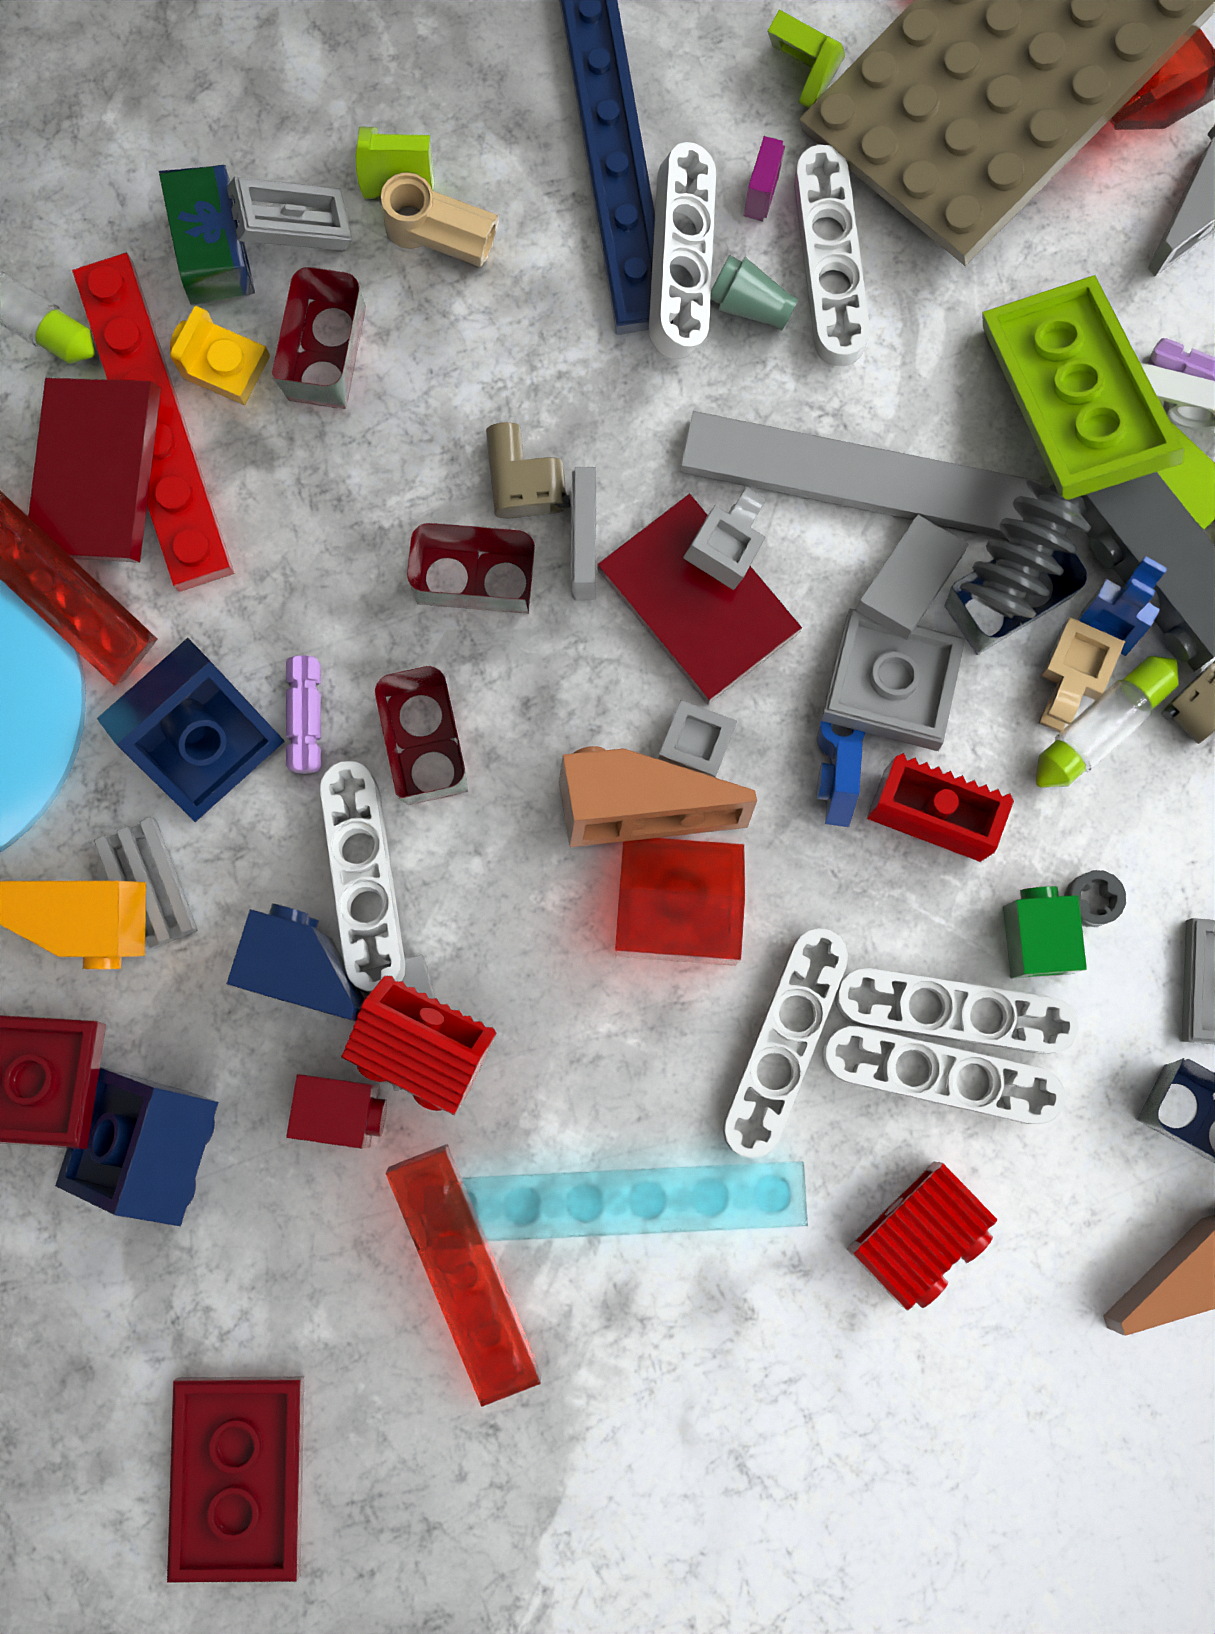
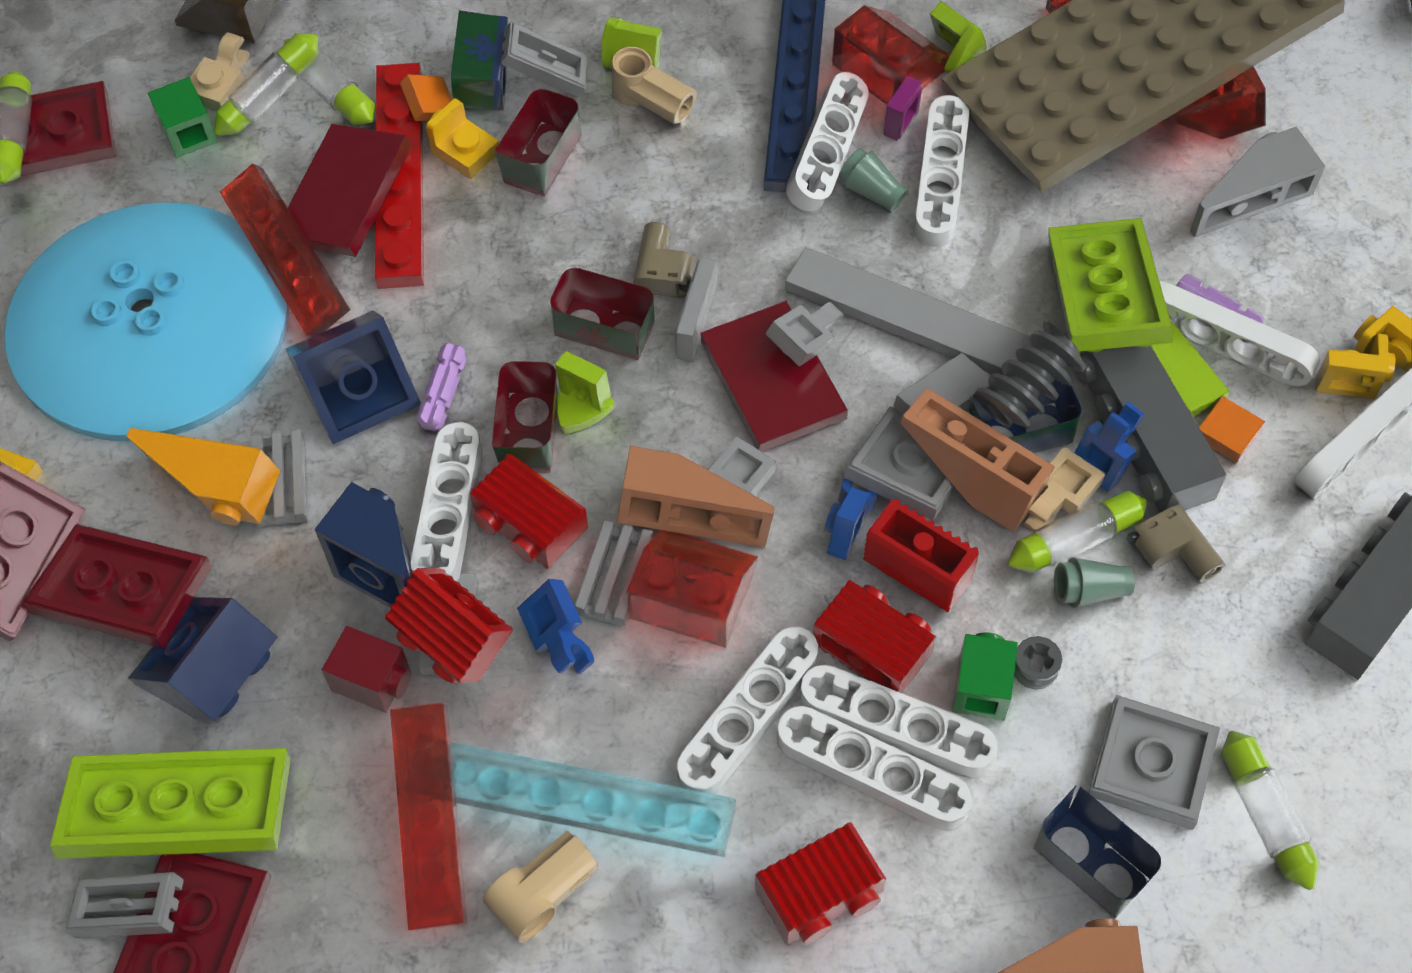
camera: 15 degrees right, 20 degrees down
none -> lime plate [50,748,291,859]
none -> light grey tile [65,872,184,938]
none -> orange tile [400,74,452,122]
none -> red brick [470,453,588,569]
none -> tan piece [483,830,599,943]
none -> blue plate [517,579,594,674]
none -> lime tile [555,351,615,434]
none -> light grey tile [575,520,653,626]
none -> red brick [813,580,936,693]
none -> clear red slope [832,5,950,105]
none -> nougat slope [900,388,1055,533]
none -> sand green cone [1054,557,1135,608]

